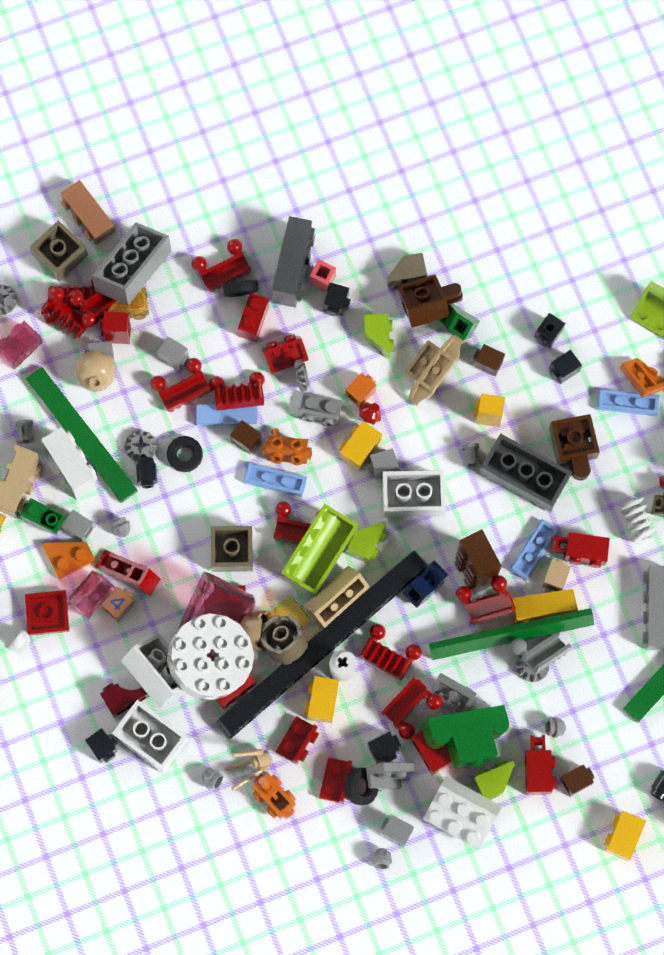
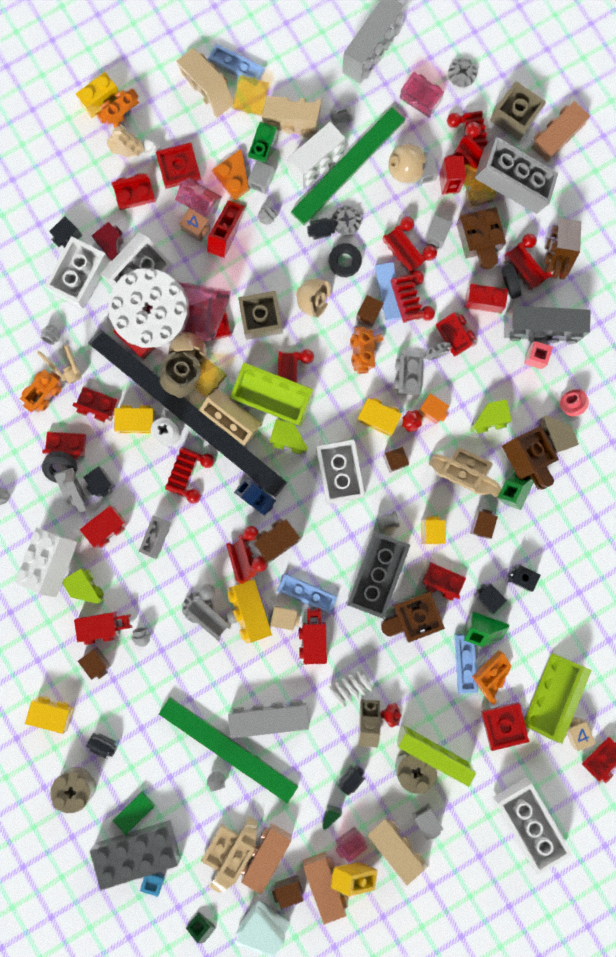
camera: 80 degrees right, 10 degrees up
red gear [41,286,97,339] -> none
light blue tile [243,463,307,497] -> none
black brick [323,282,351,316] -> none
light grey brick [367,448,399,479] -> none
light grey brick [380,815,414,847] -> none
red gear [381,676,443,739] -> none
green brick [421,705,509,768] -> none
green tile [429,608,594,660] -> none
none -> tan rock [107,124,145,157]
none -> red bracket [111,173,156,210]
none -> tan cylinder [296,278,331,317]
none -> reddish brown brick [383,447,410,473]
none -> red bracket [421,562,466,601]
none -> reddish brown brick [456,207,506,270]
none -> green slope [464,612,510,647]
none -> reddish brown brick [543,218,582,280]
none -> coral plate [560,389,589,417]

